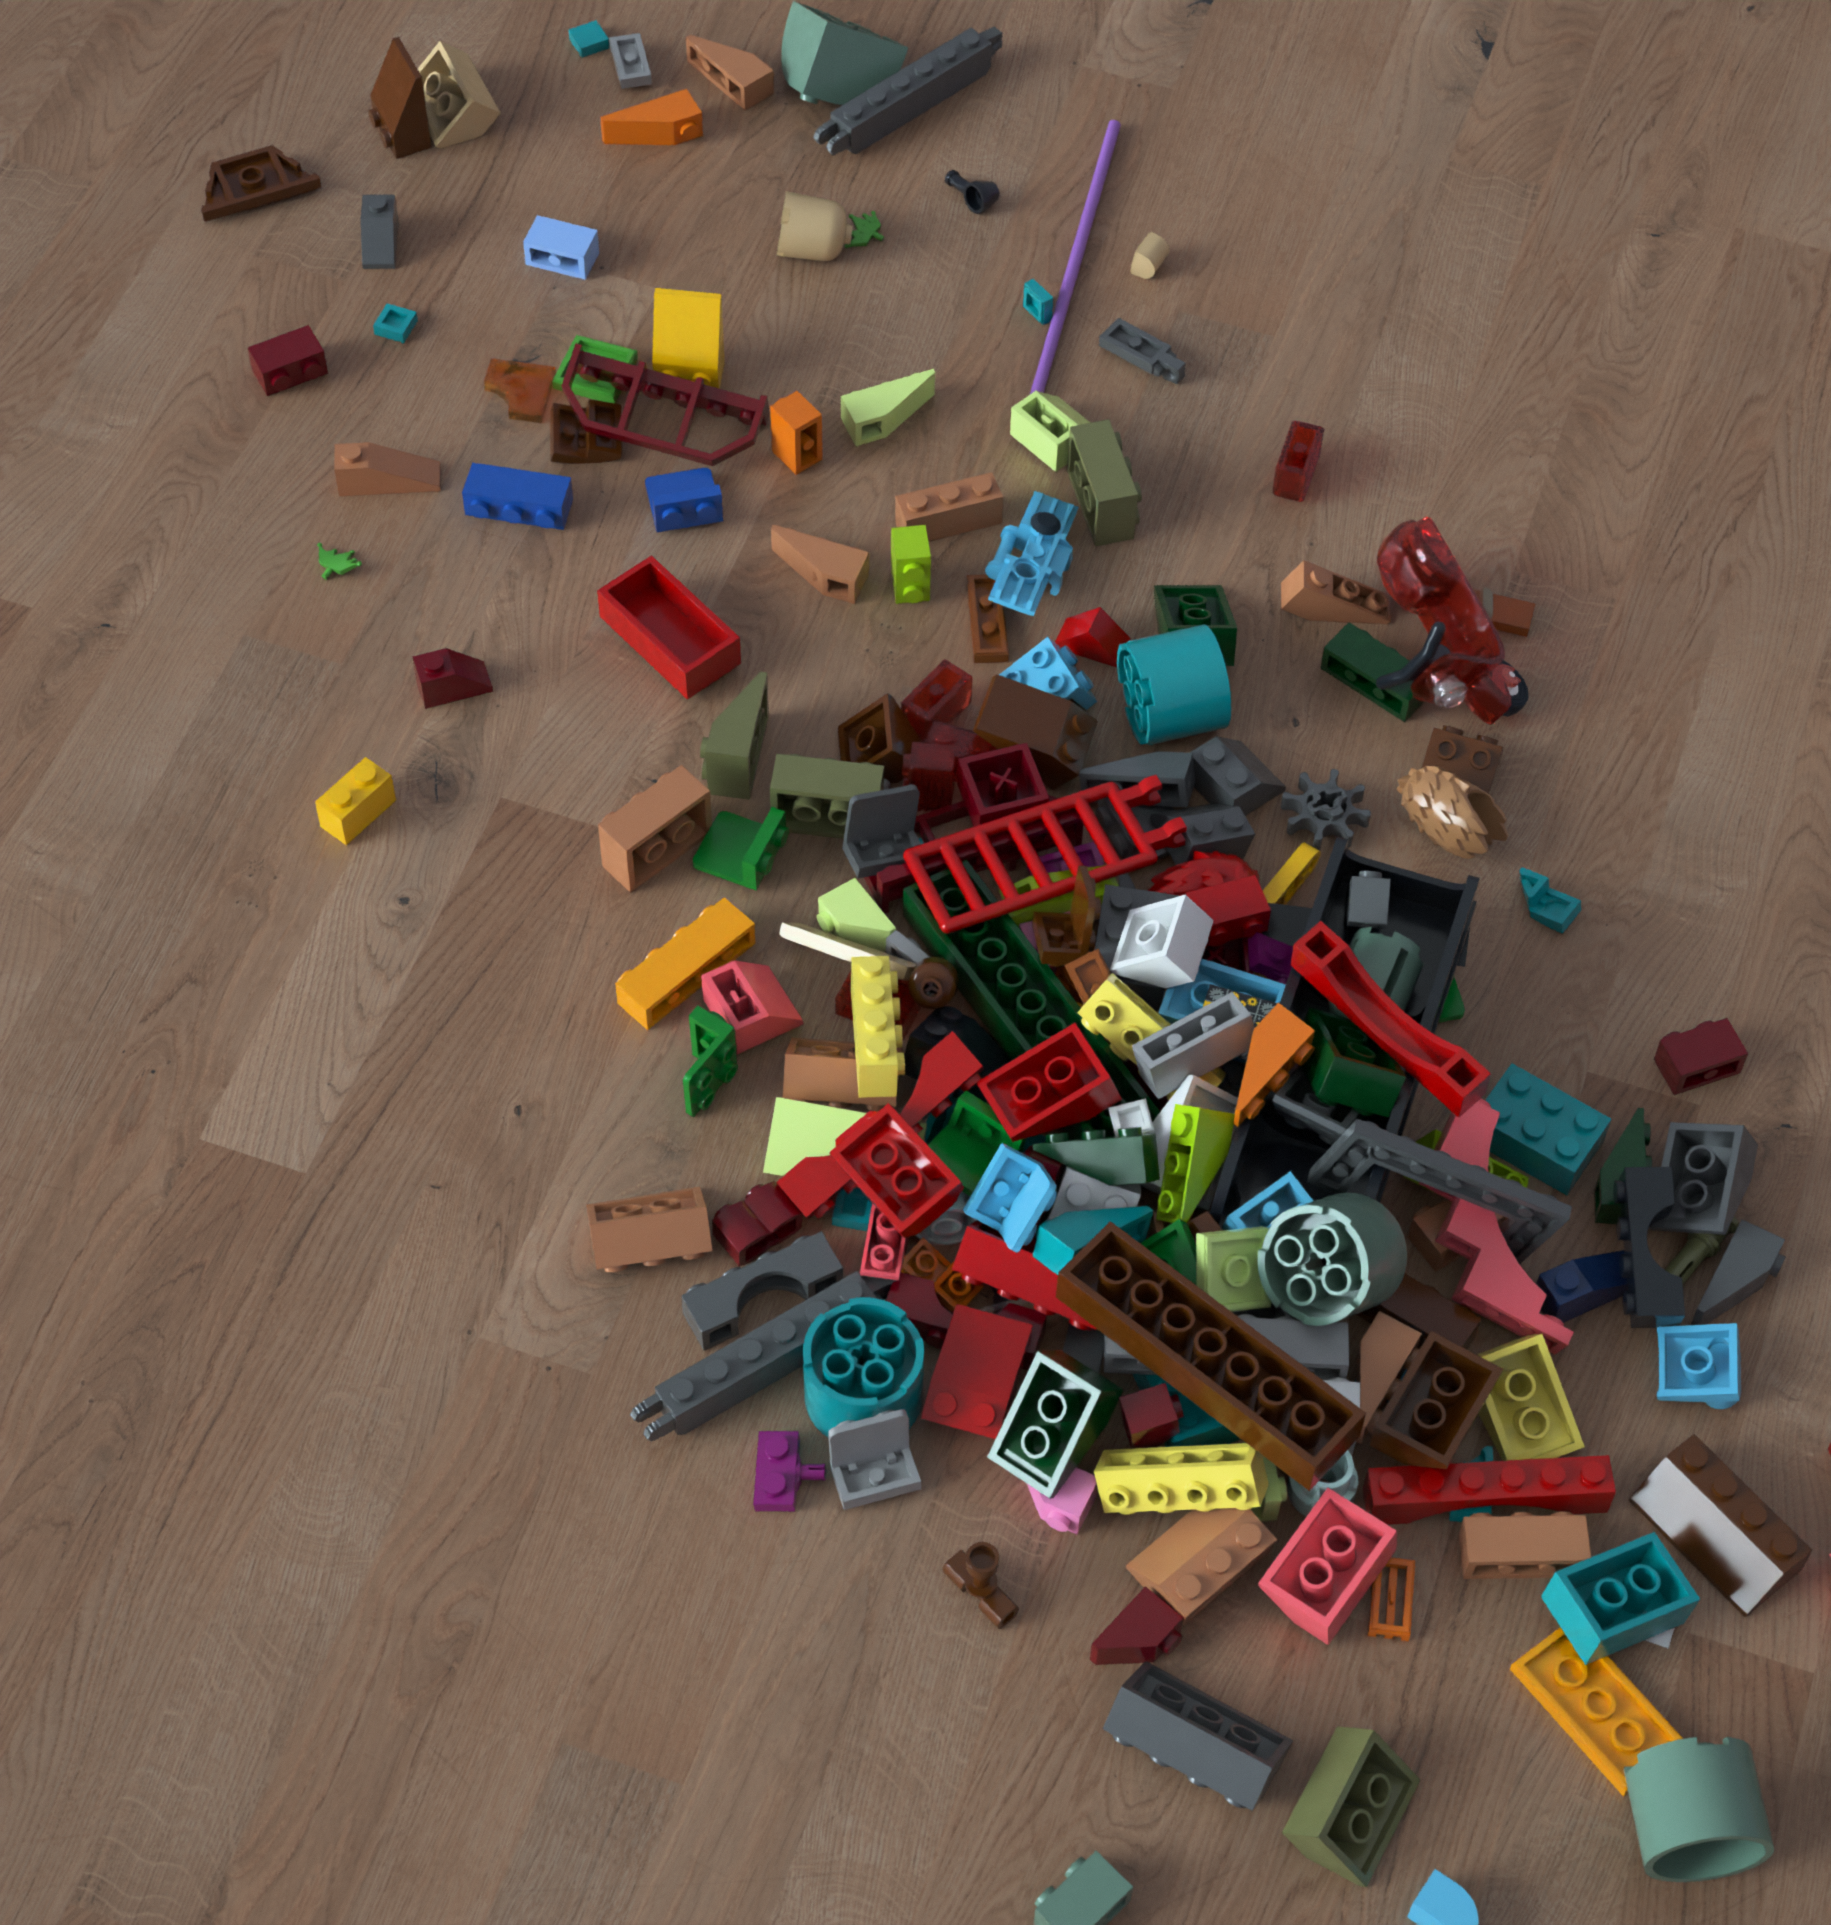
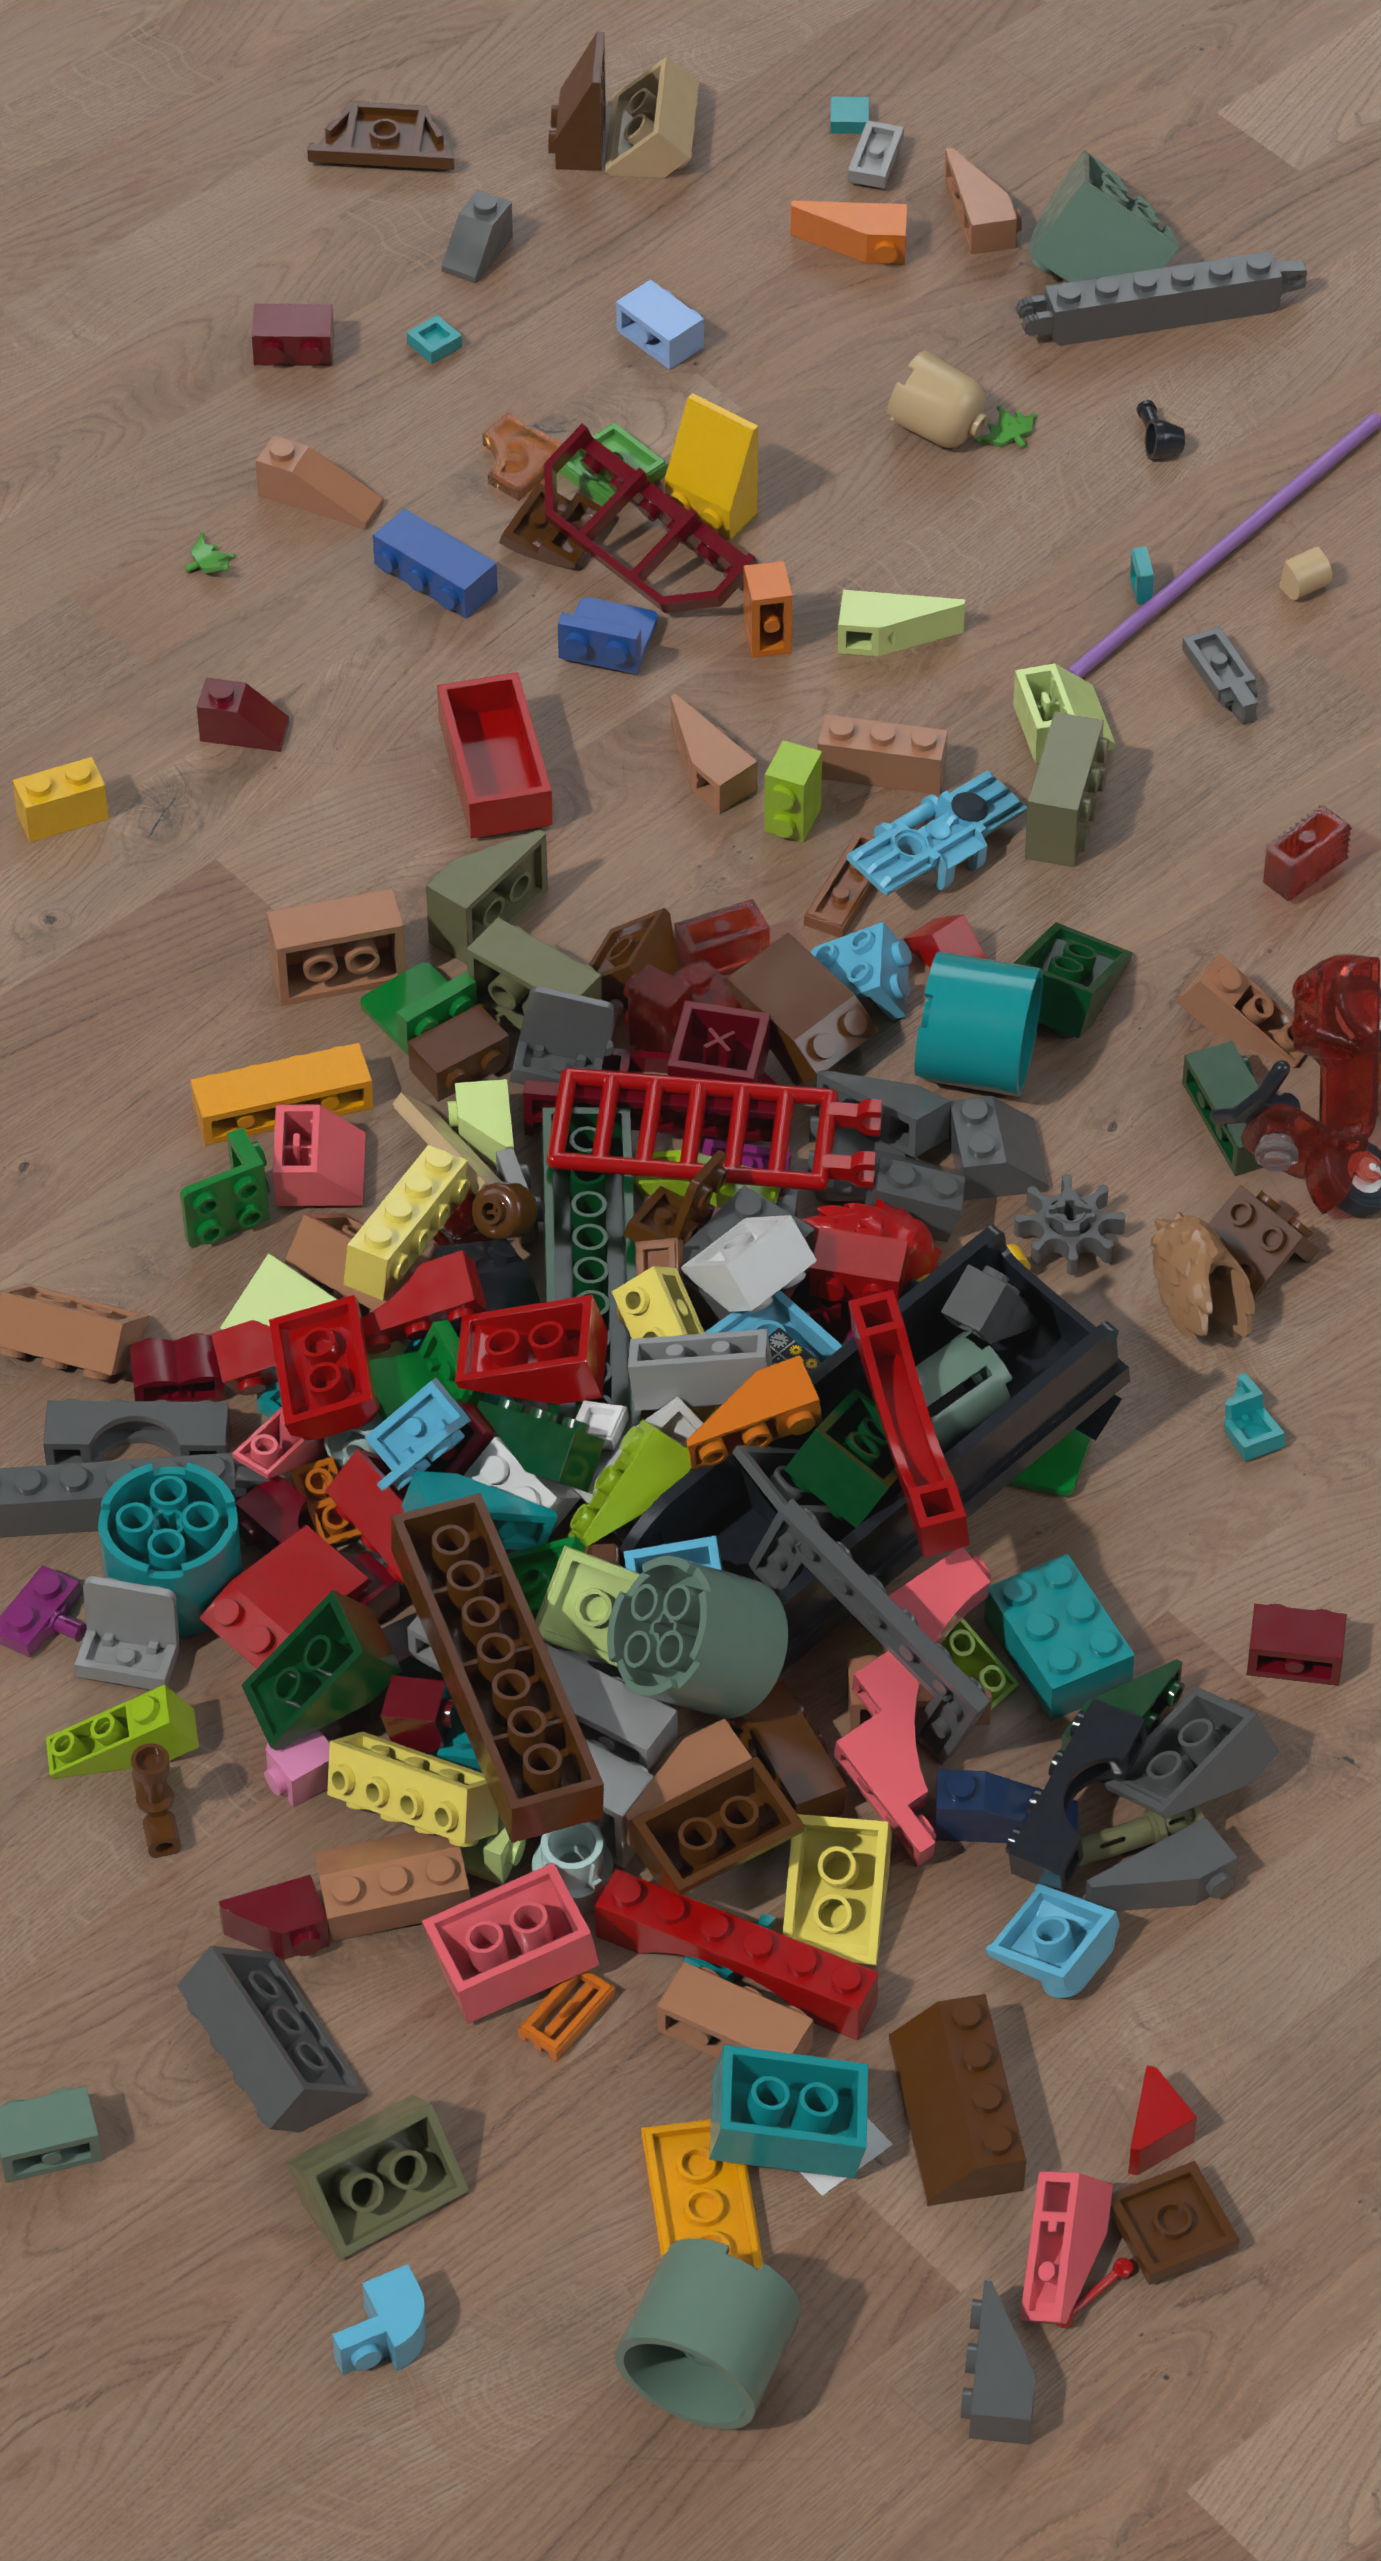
camera: 30 degrees right, 5 degrees down
none -> lime slope [46,1684,199,1779]
none -> reddish brown brick [408,1004,510,1102]

